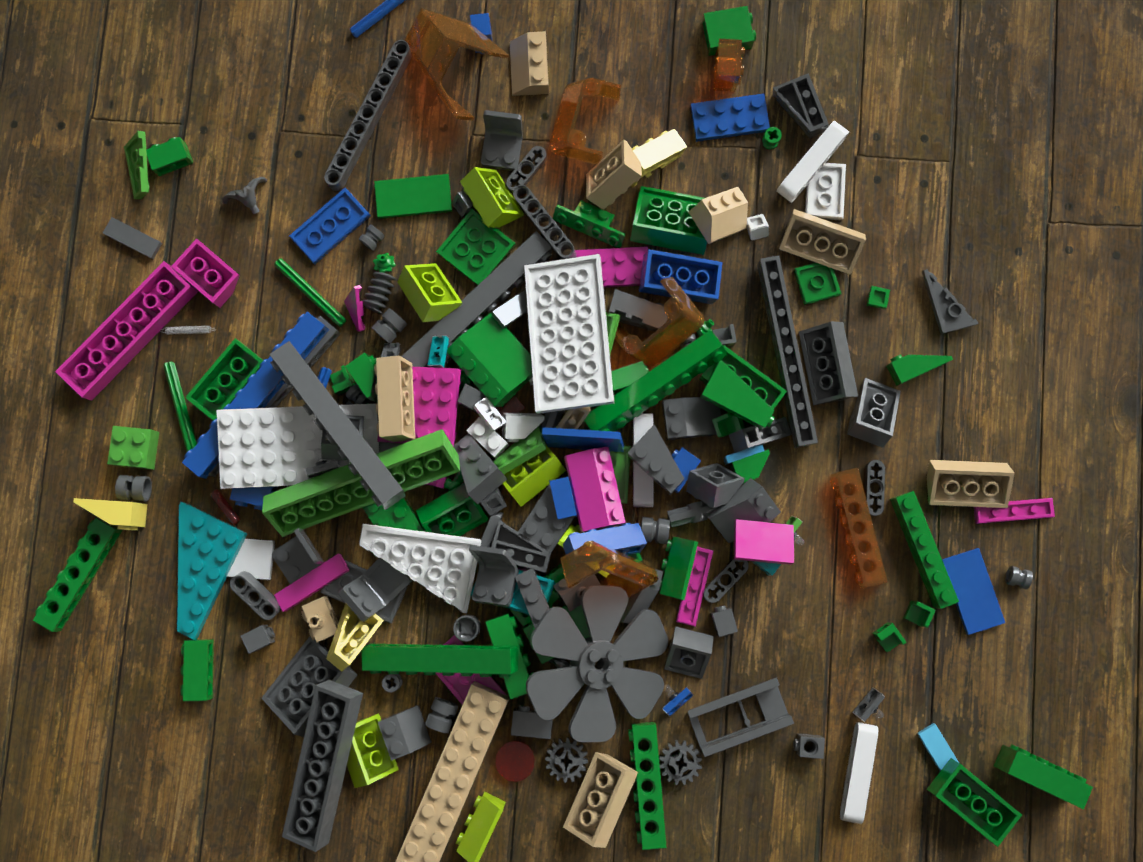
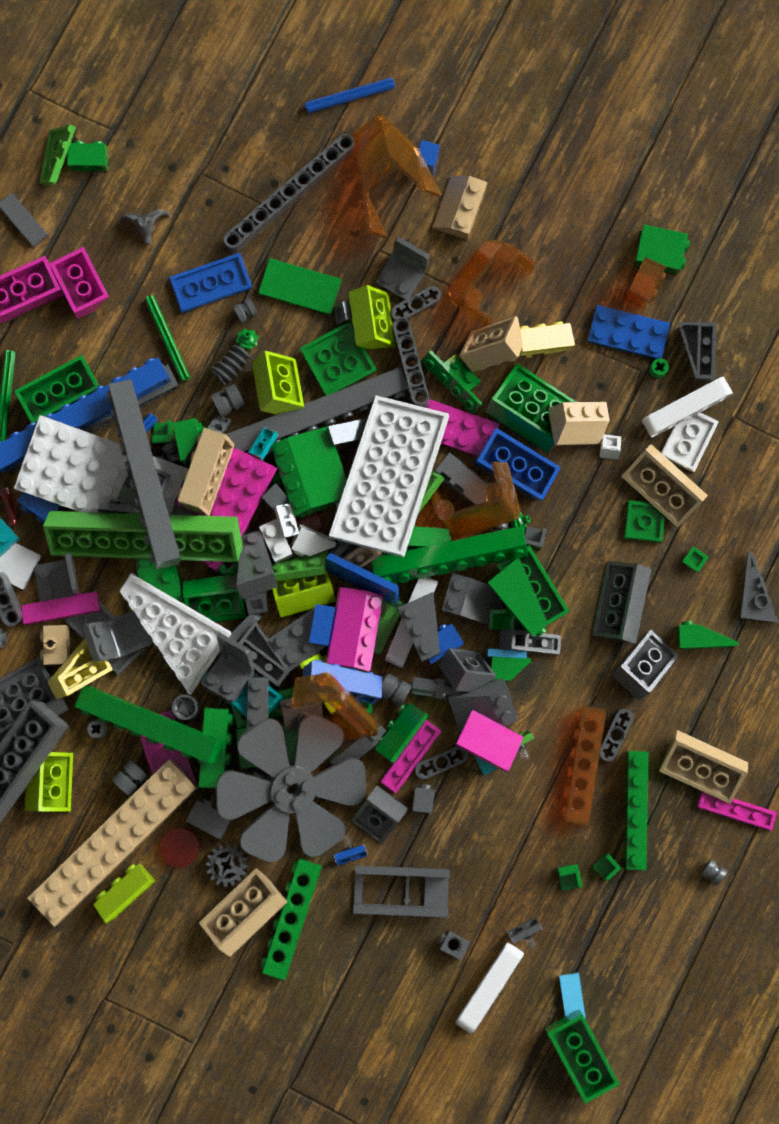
camera: 15 degrees right, 0 degrees up
white piece [161,326,215,334] -> none
dark pink tile [344,285,365,332] -> none
dark grey slope [378,705,432,760] -> none
dark grey gear [659,740,702,785] -> none
dark grey brick [757,256,818,448] -> none
blue tile [942,548,1005,635] -> none
green brick [994,744,1093,810] -> none

